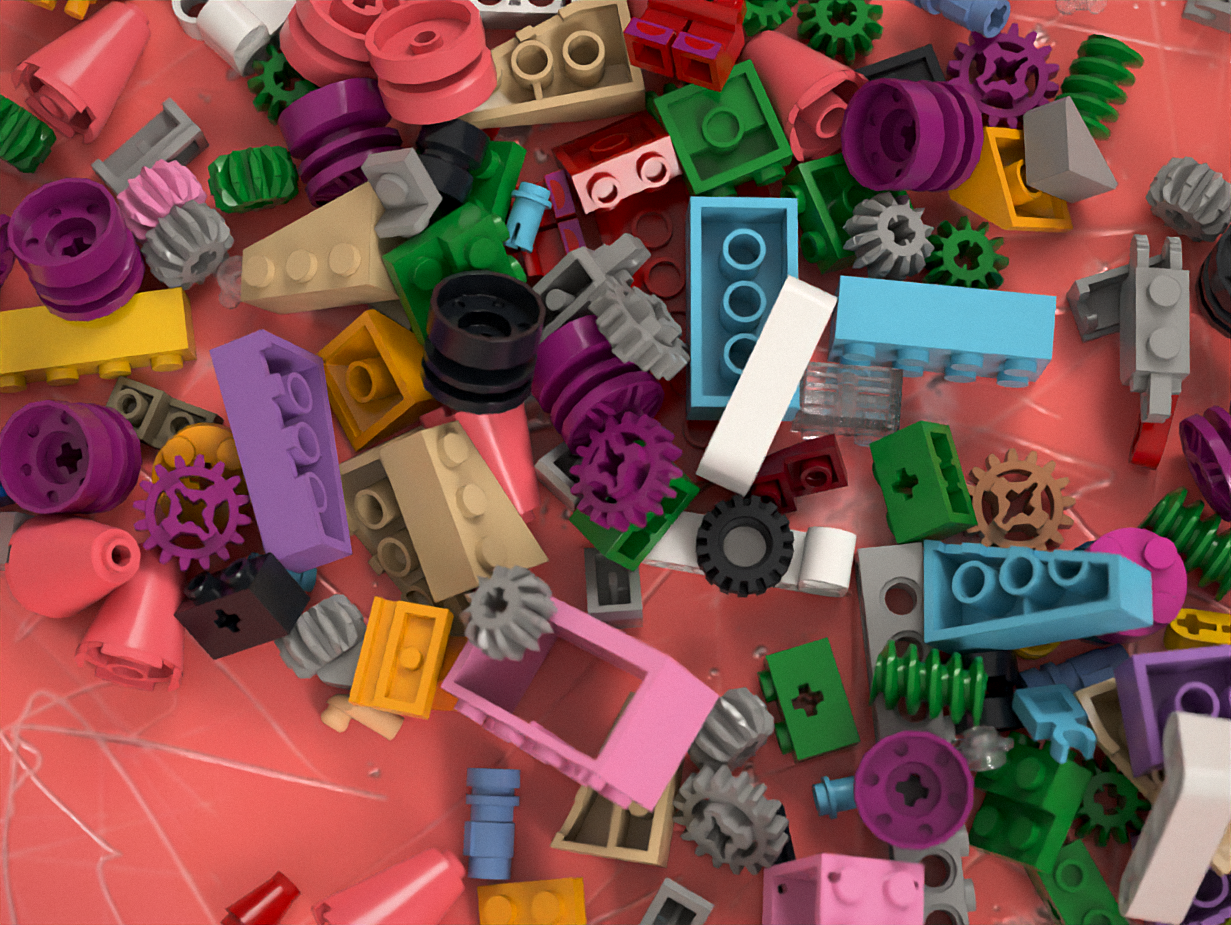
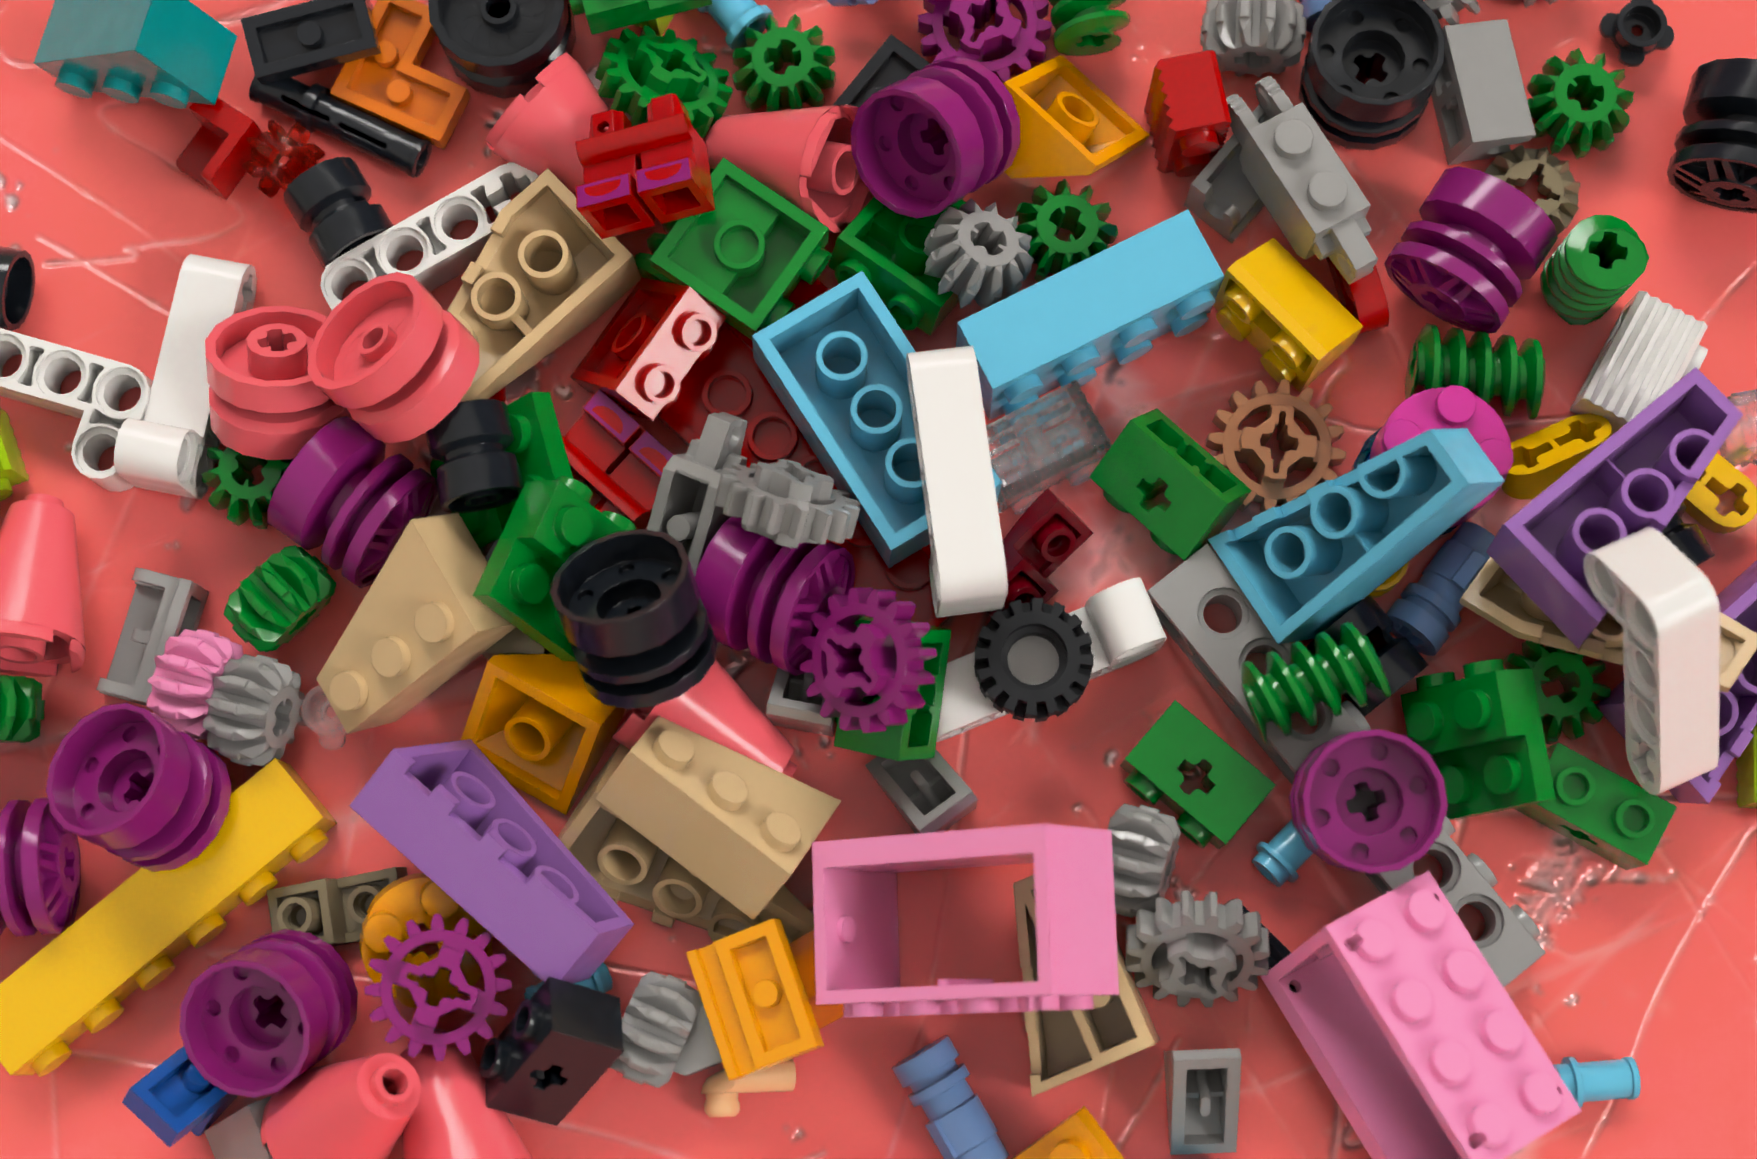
camera: 30 degrees left, 0 degrees up
light grey bracket [361,147,442,238] -> none
light grey gear [459,565,558,662] -> none
medium azure pin [503,182,552,253] -> none
clear plate [950,726,1014,771] -> none
medium azure plate [1012,683,1096,763] -> none
light grey slope [1023,95,1118,203] -> none
none -> red brick [1144,50,1232,177]
none -> yellow slope [1213,238,1363,393]

